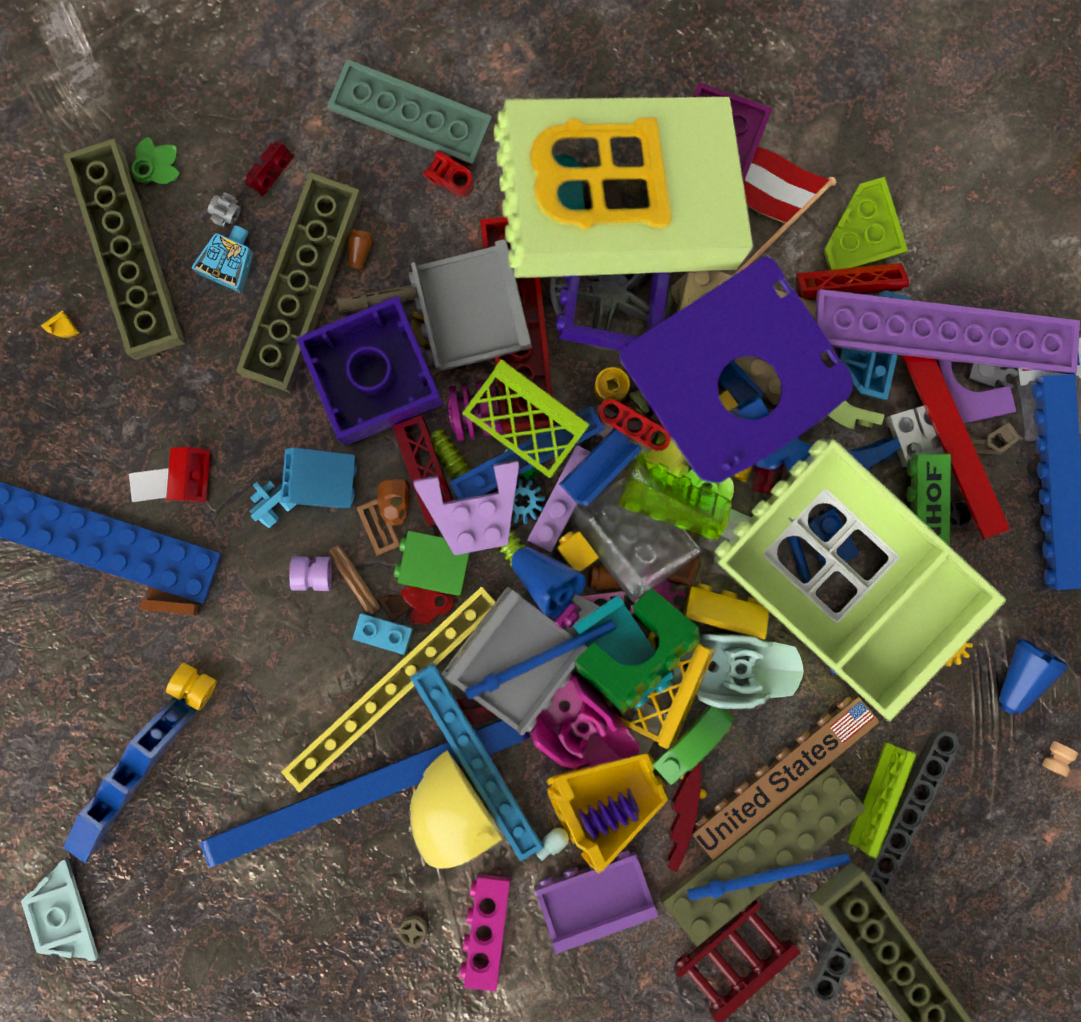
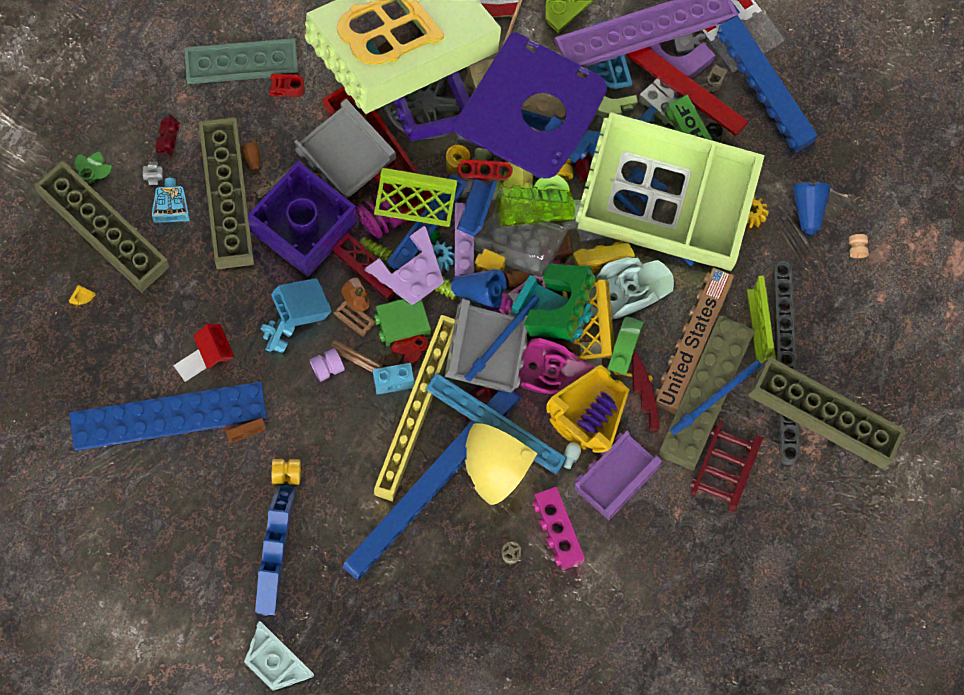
camera: 30 degrees left, 15 degrees down
red fence [796,263,909,300] -> none

